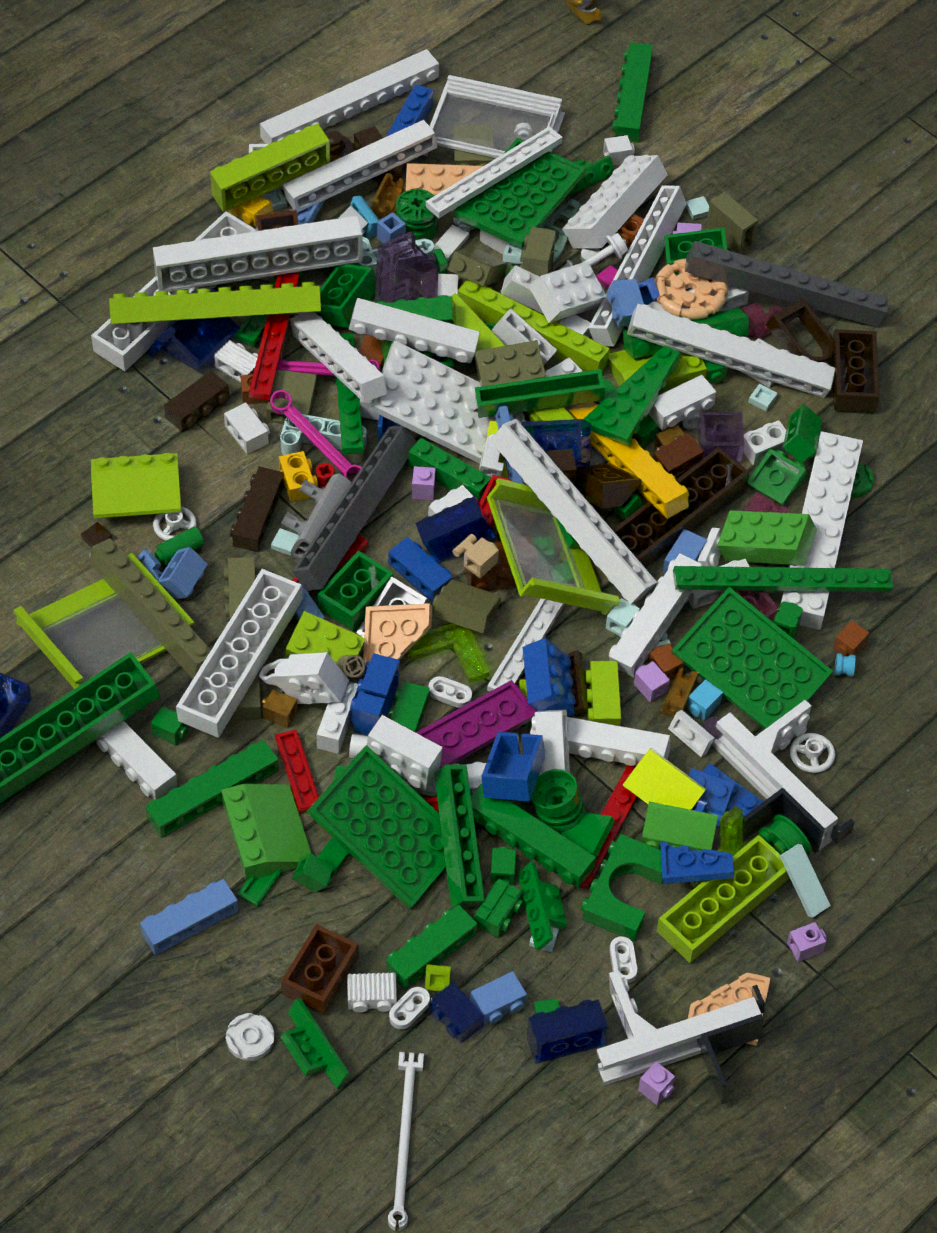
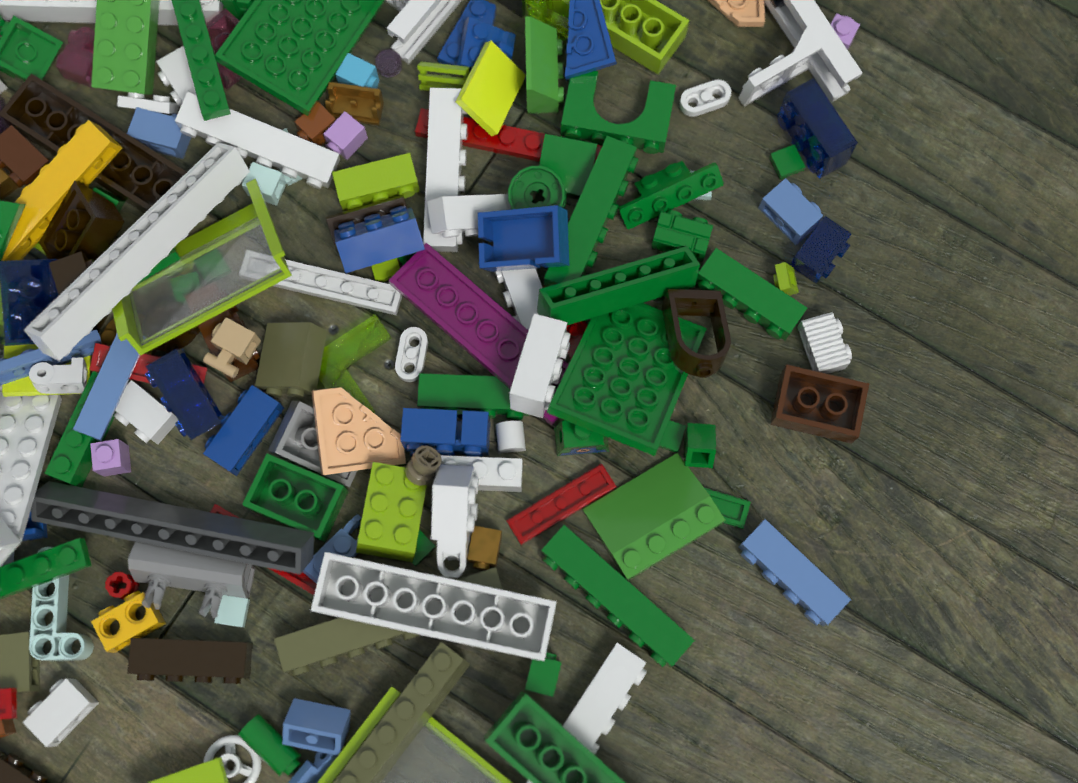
camera: 100 degrees left, 20 degrees up
white tile [226,1013,274,1061] -> none
dark pink piece [270,390,362,478] -> none
green bracket [280,998,349,1088] -> none
white hinge [388,1052,424,1231] -> none
white plate [389,987,430,1029] -> none
green brick [490,847,516,886] -> none
white plate [668,710,715,757] -> none
none -> medium blue tile [73,334,147,441]
none -> lime tile [417,62,470,91]
none -> dark brown window [662,289,731,378]

